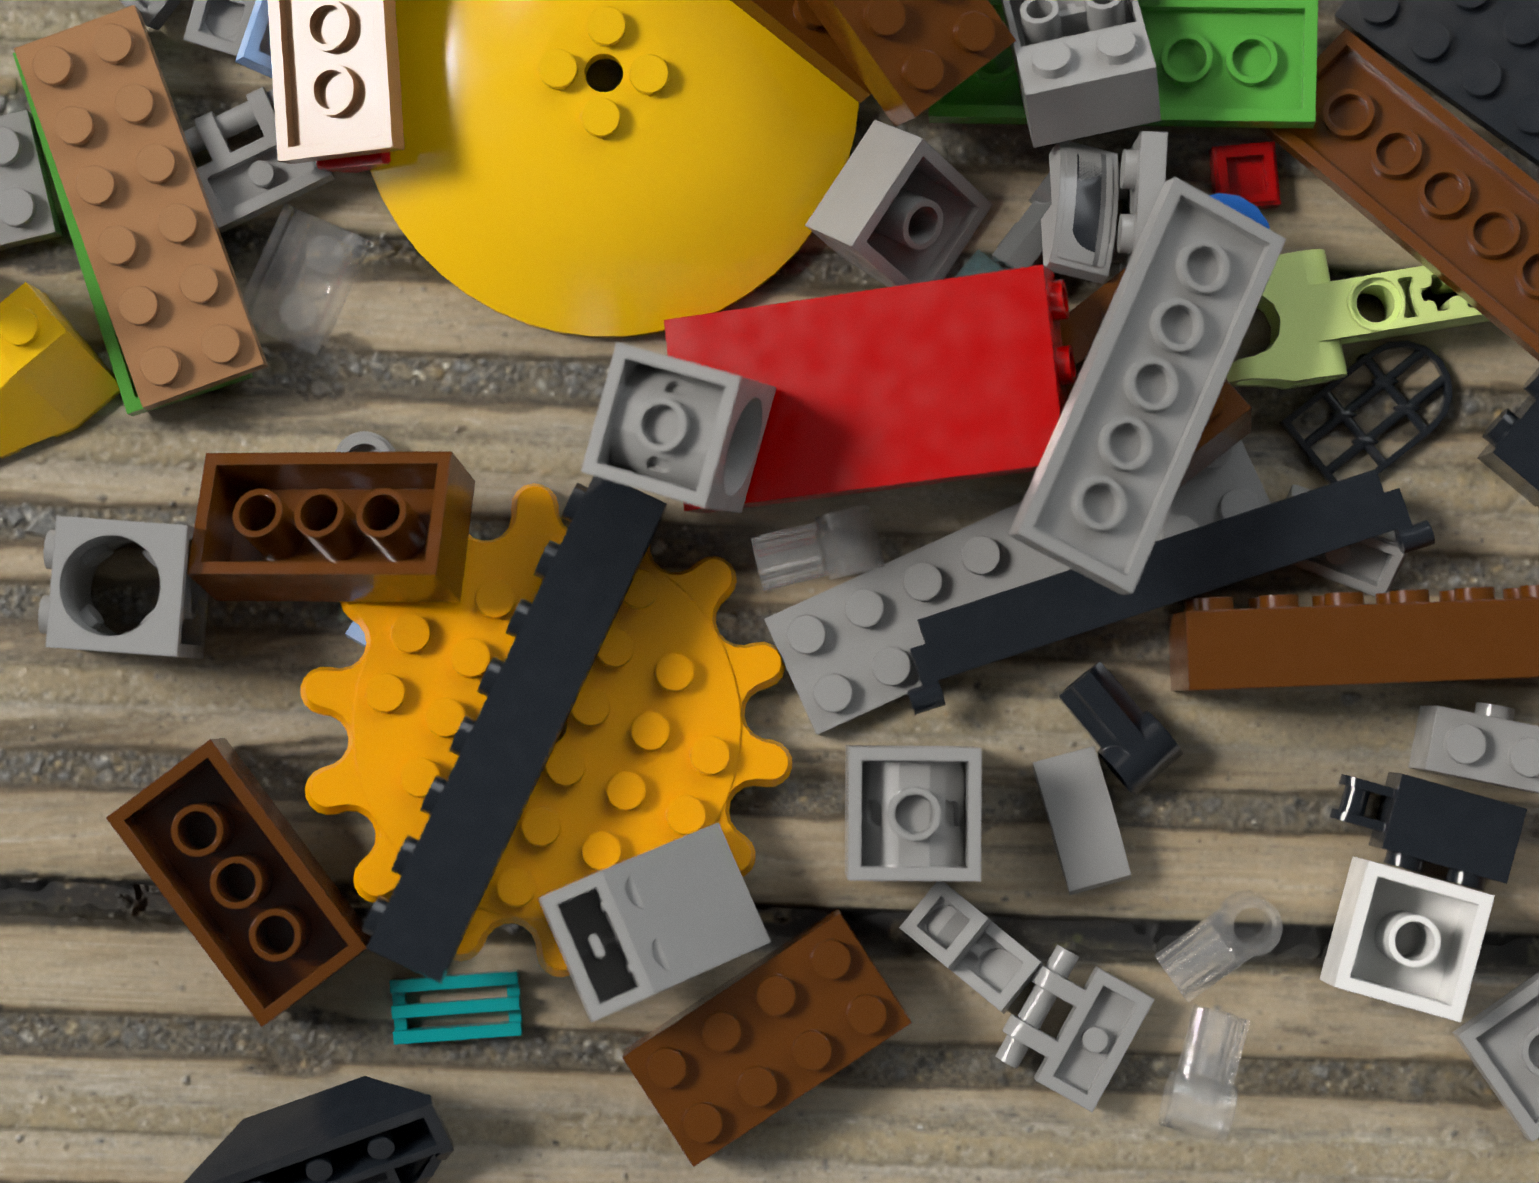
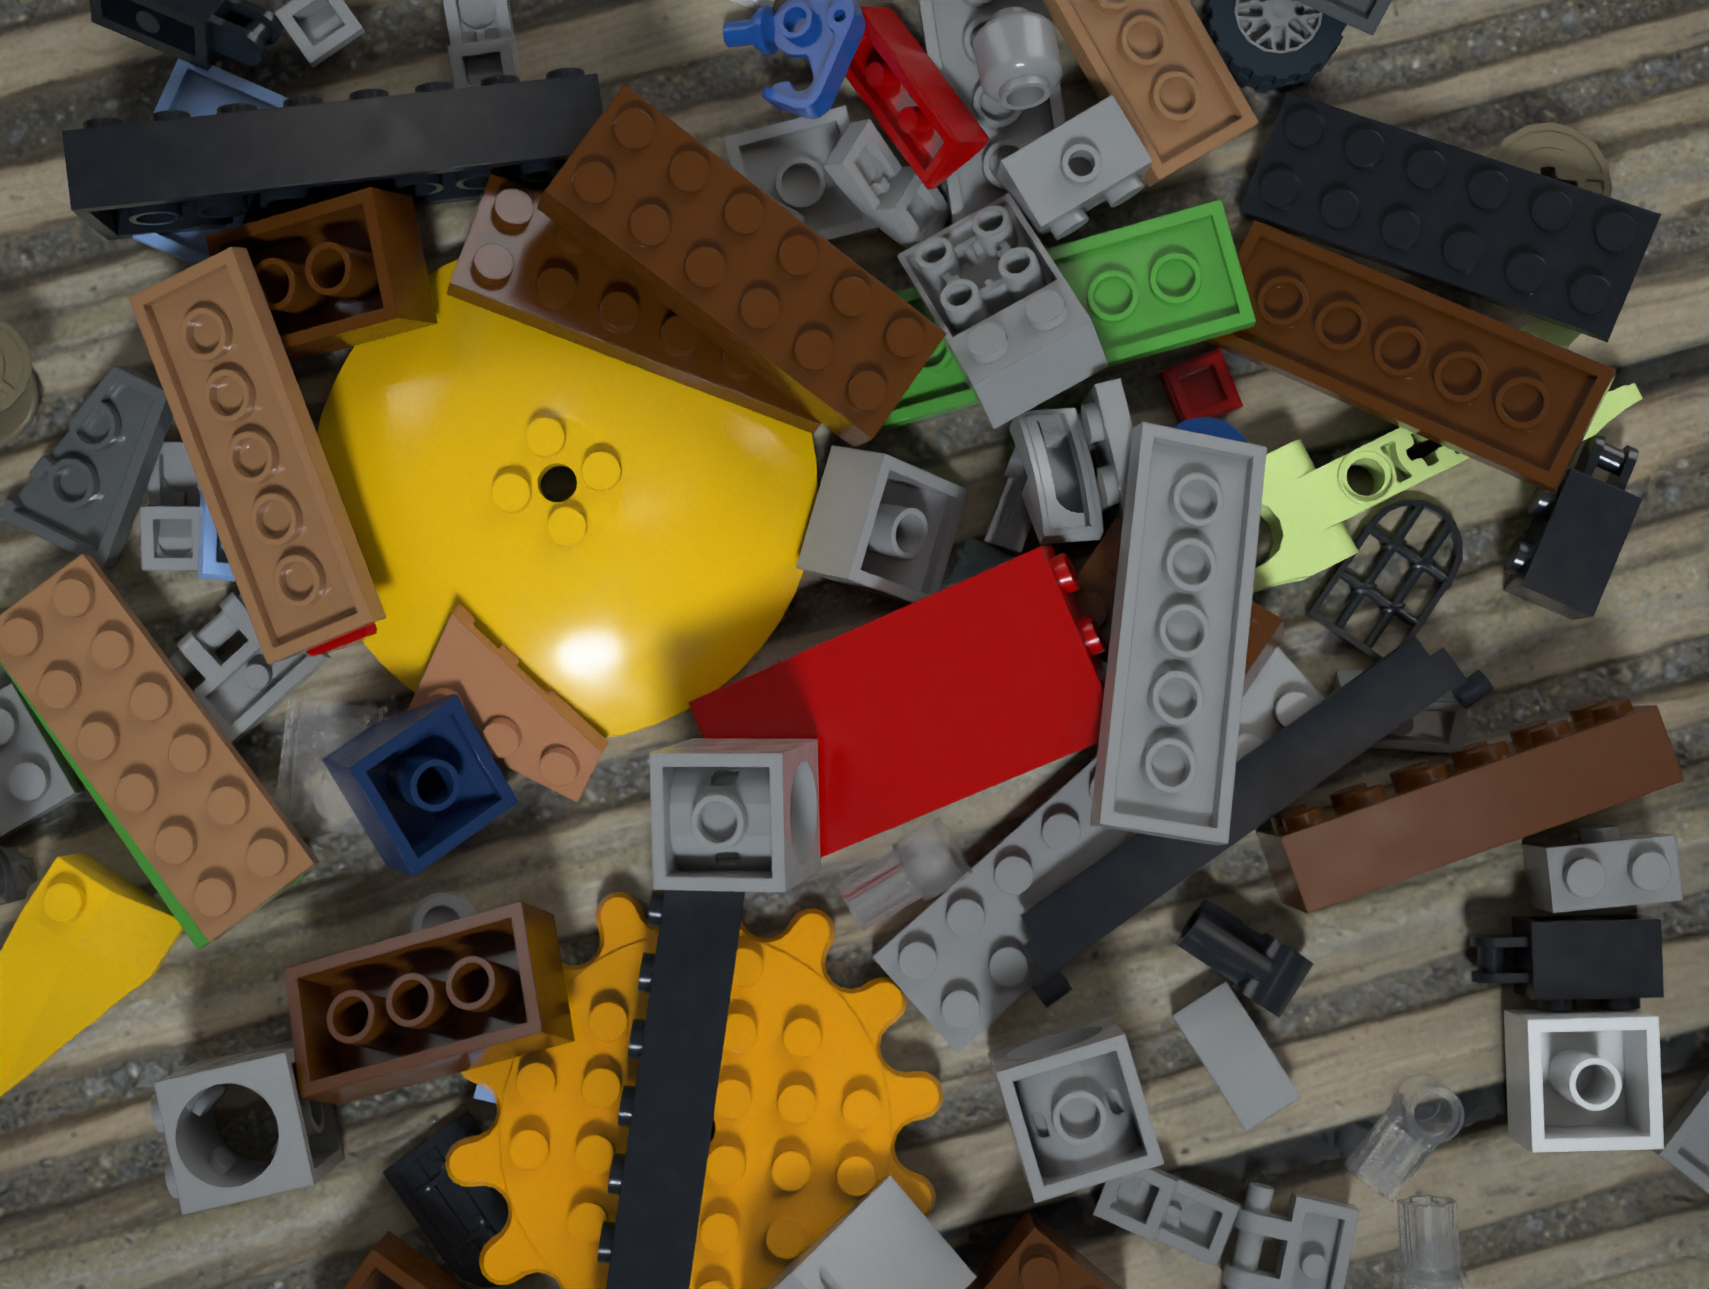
camera: 25 degrees left, 0 degrees up
none -> dark blue slope [322,694,518,876]
none -> black window [382,1110,509,1287]
none -> nougat wing [407,604,608,802]

